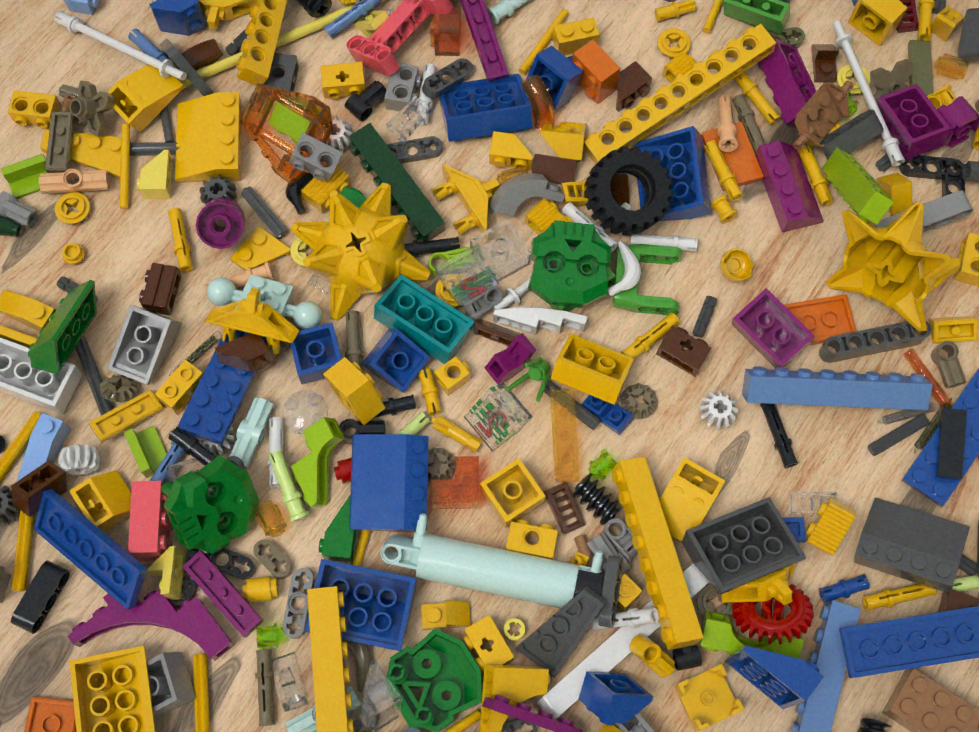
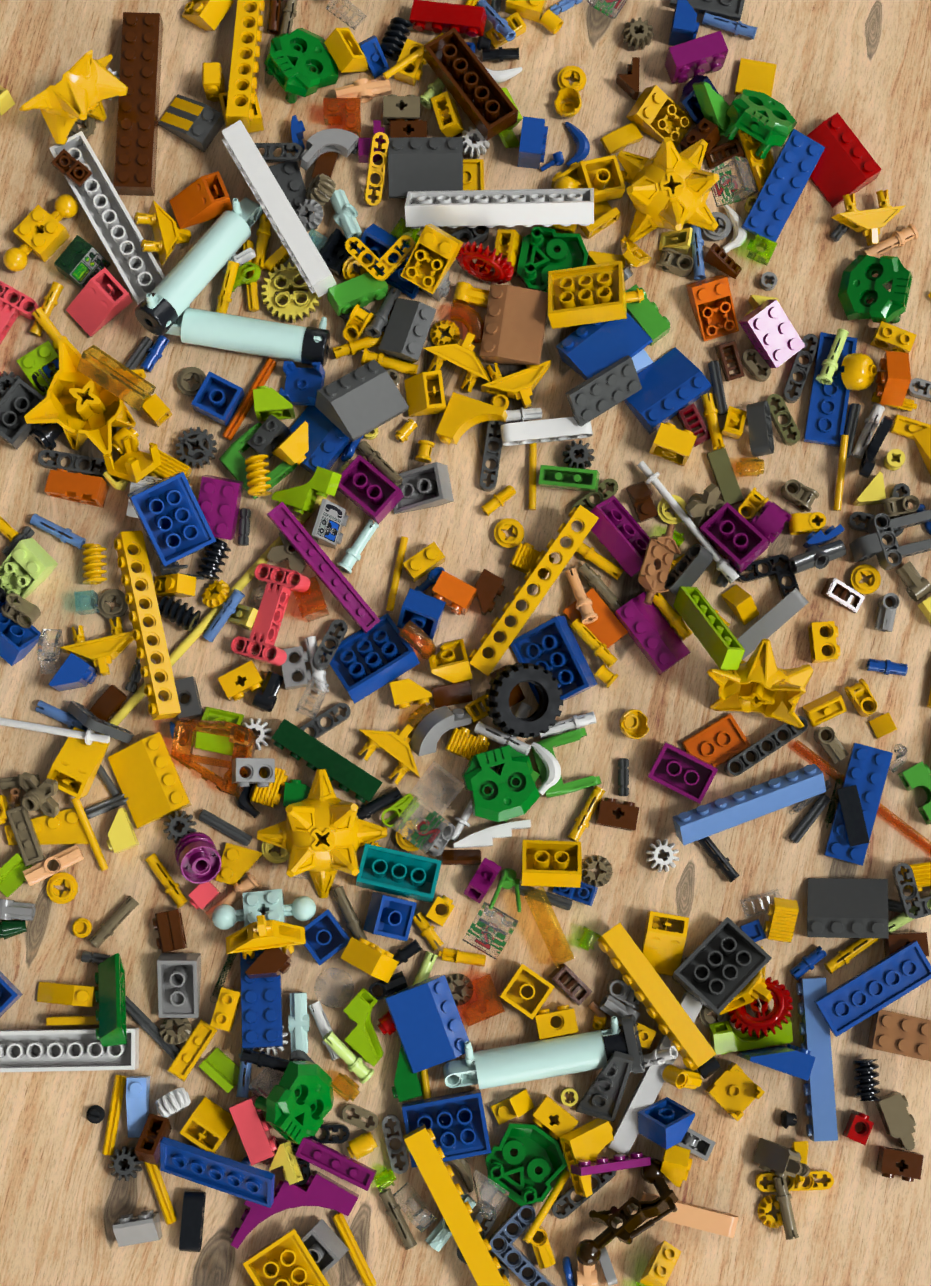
camera: 25 degrees left, 10 degrees up
black piece [573,473,623,525] -> none
none -> dark tan pin [89,896,139,948]
none -> coral brick [188,881,221,910]

